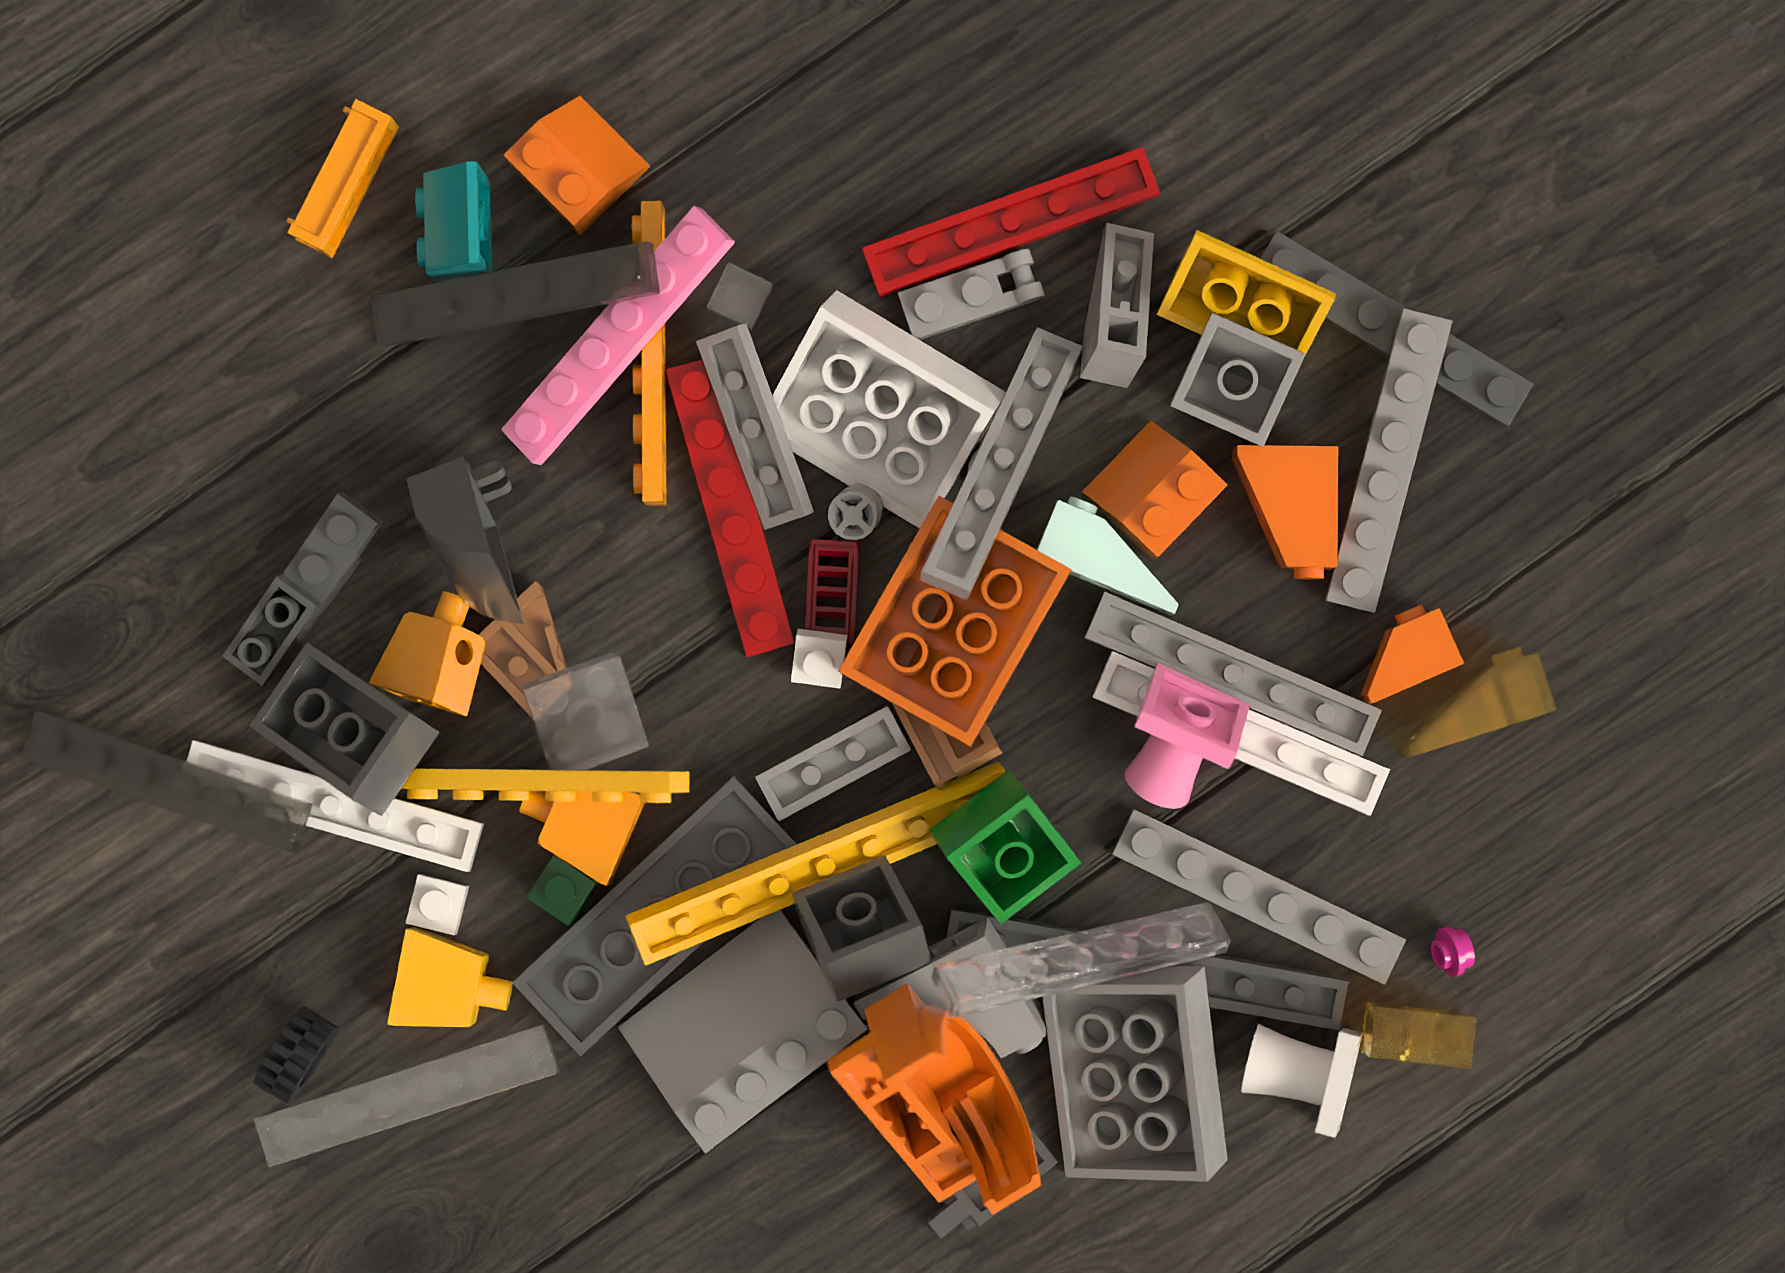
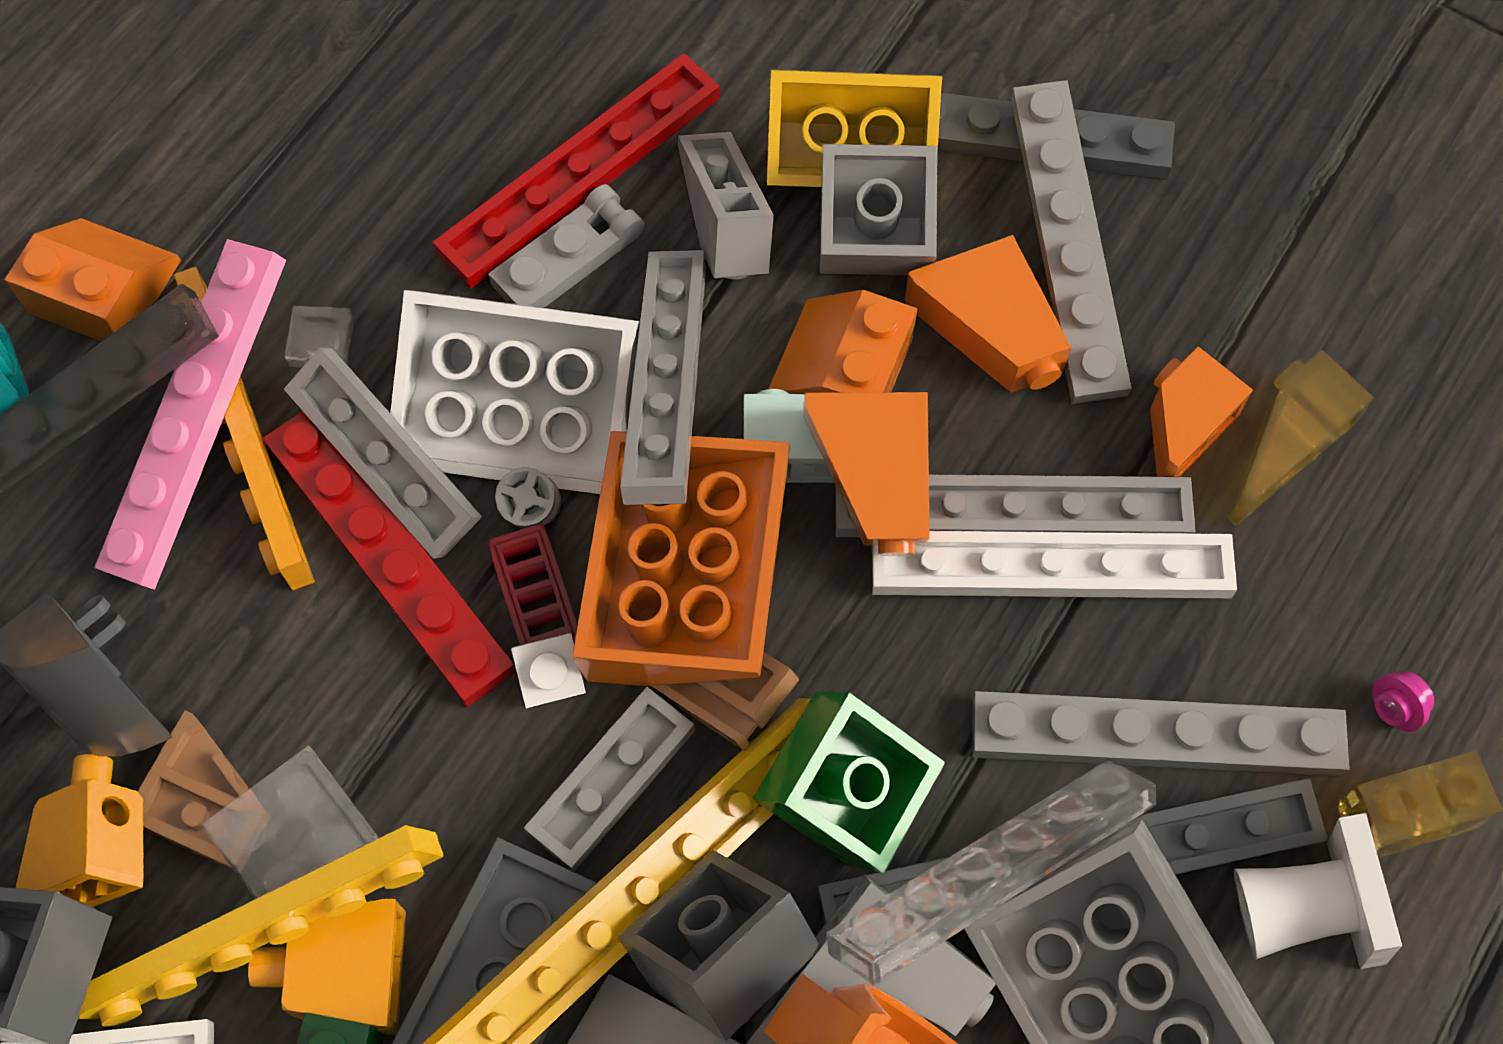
camera: 25 degrees left, 20 degrees down
bright pink plant [1125,663,1250,808] -> none
none -> orange slope [803,392,930,556]

